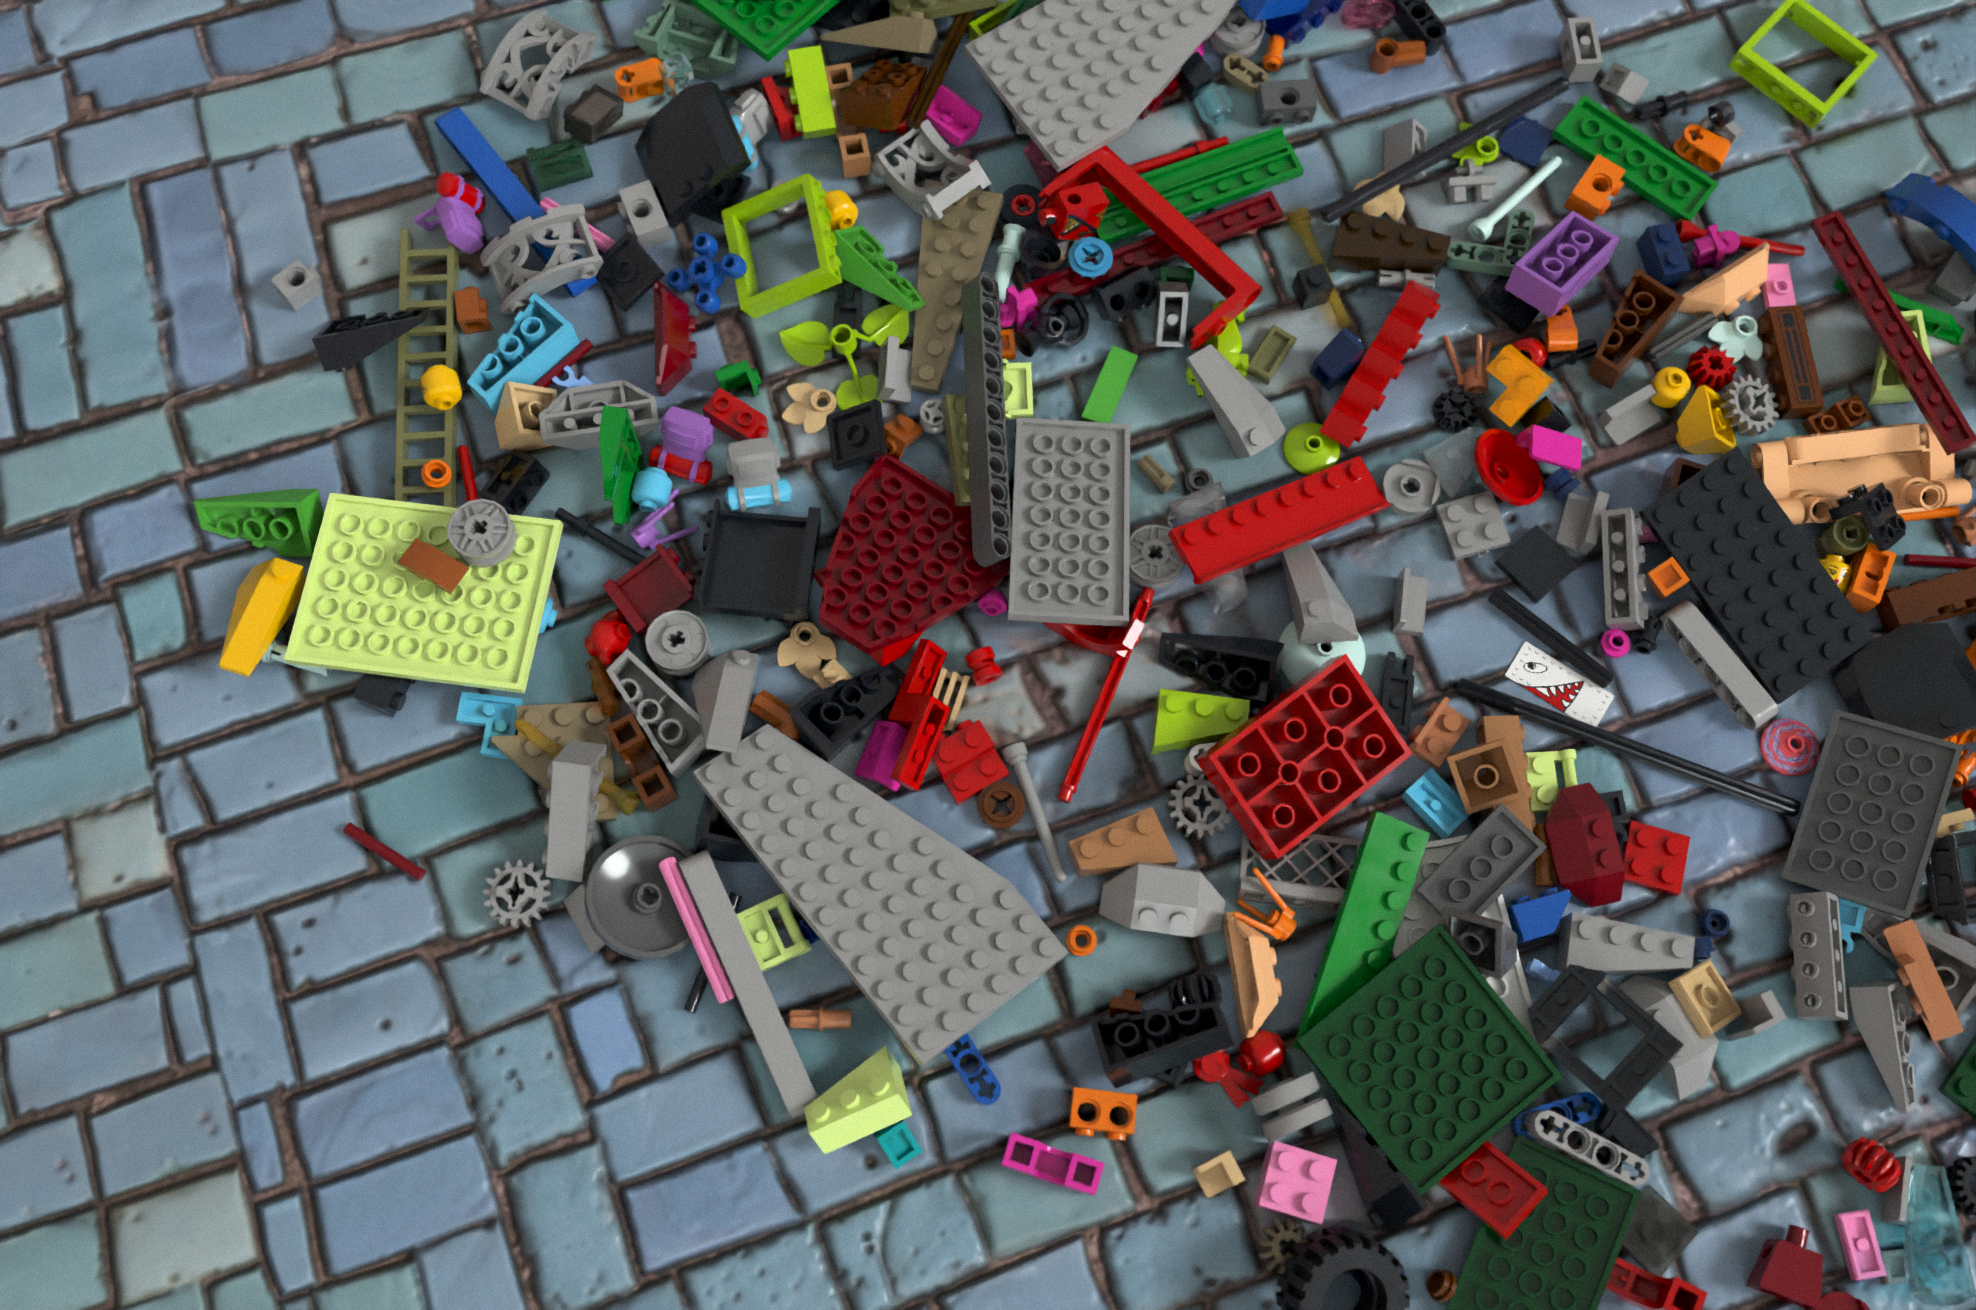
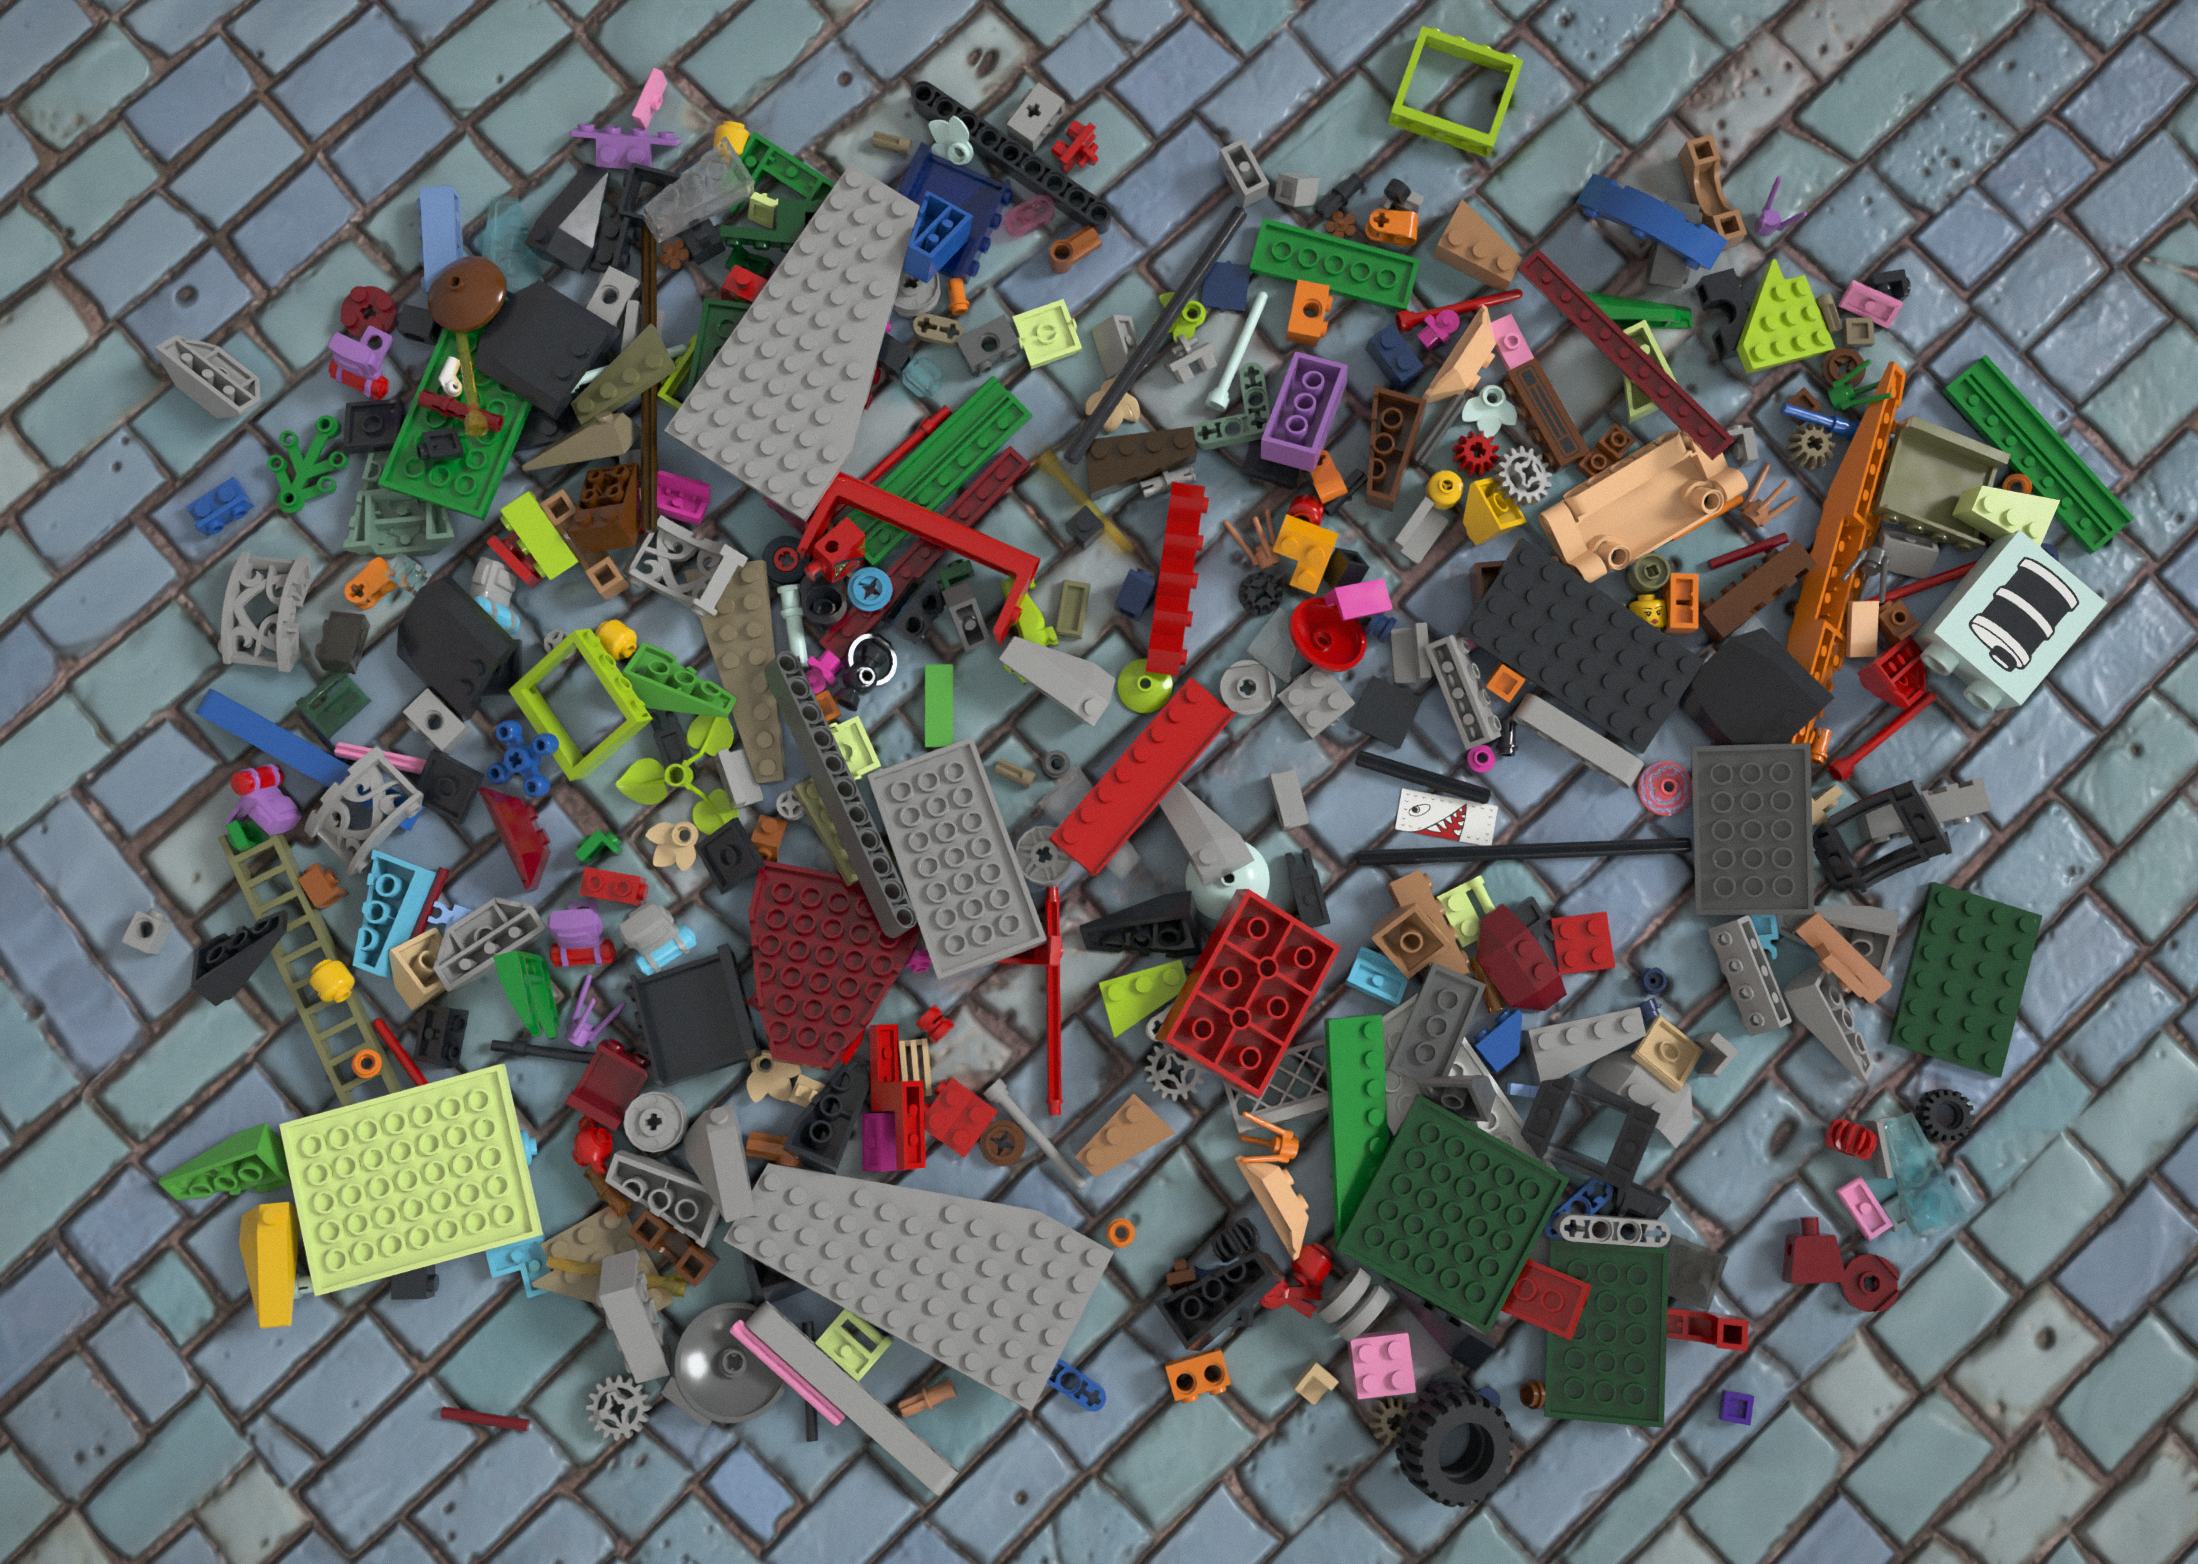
camera: 20 degrees left, 10 degrees up
dark orange slope [397,538,469,595] -> none
light grey wheel [447,499,517,568] -> none
medium azure head [631,467,672,512] -> none
yellowish green wedge [804,1045,912,1154] -> none
teal bracket [872,1120,922,1169] -> none
dark pink arch [1000,1132,1105,1196] -> none
light grey wedge [1099,862,1225,937] -> none
nougat bracket [1408,696,1471,770] -> none
black bracket [1828,482,1906,552] -> none
none -> green bracket [226,820,271,852]
none -> yellowish green plate [1012,299,1082,369]
none -> dark orange plant [1326,211,1356,239]
none -> medium nougat wedge [1432,199,1522,292]

